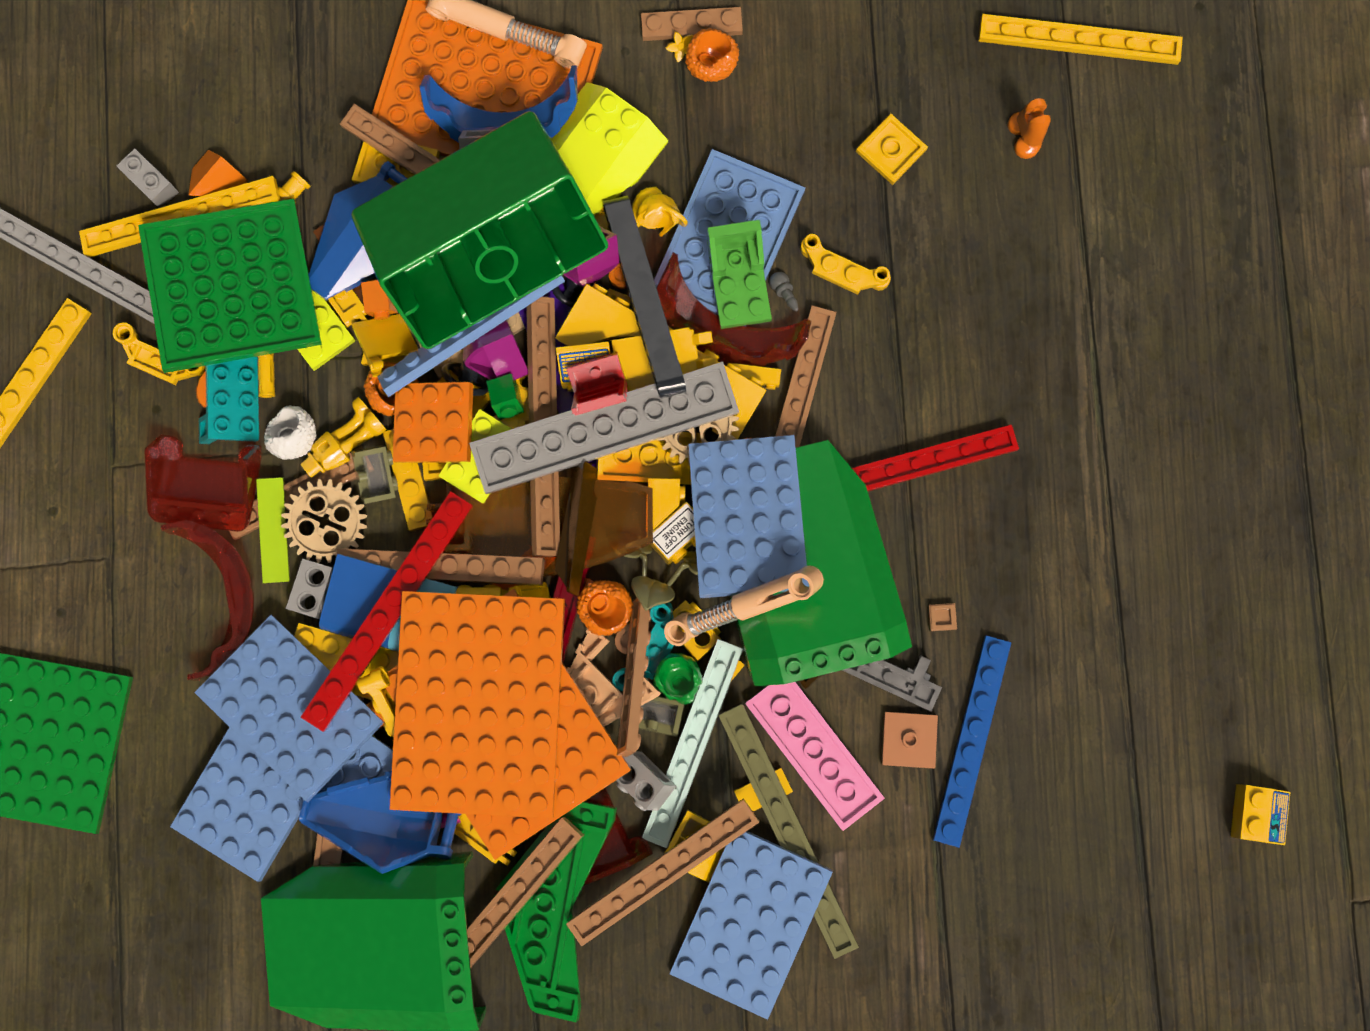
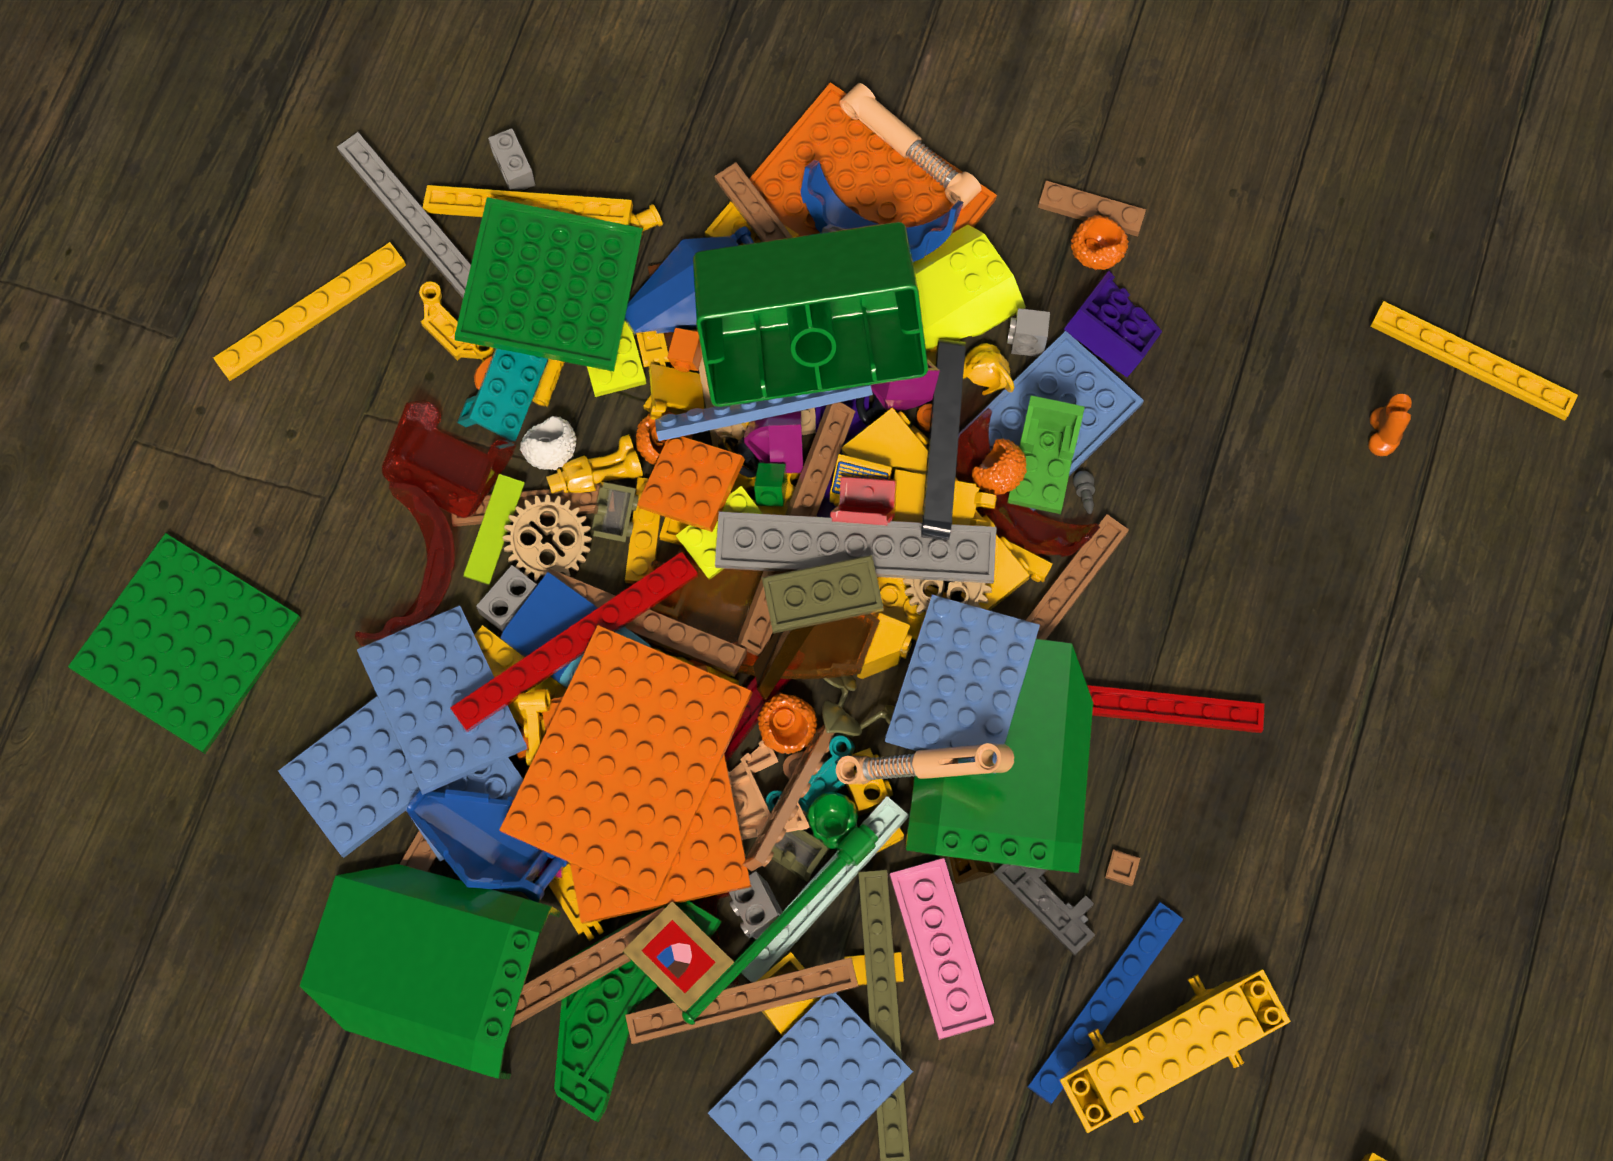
camera: 20 degrees right, 10 degrees down
orange slope [188,150,248,196] -> none
brick [647,502,696,565] -> none
yellow plant [665,31,693,62] -> none
yellow plate [800,234,891,295] -> none
yellow plate [856,114,928,185] -> none
nougat plate [881,712,938,769] -> none
none -> flag [623,824,879,1025]
none -> olive tile [762,555,884,634]
none -> orange hair [972,438,1027,495]
none -> light grey brick [1007,308,1050,357]
none -> yellow piece [1059,969,1291,1133]
none -> dark purple wedge [1064,271,1162,377]

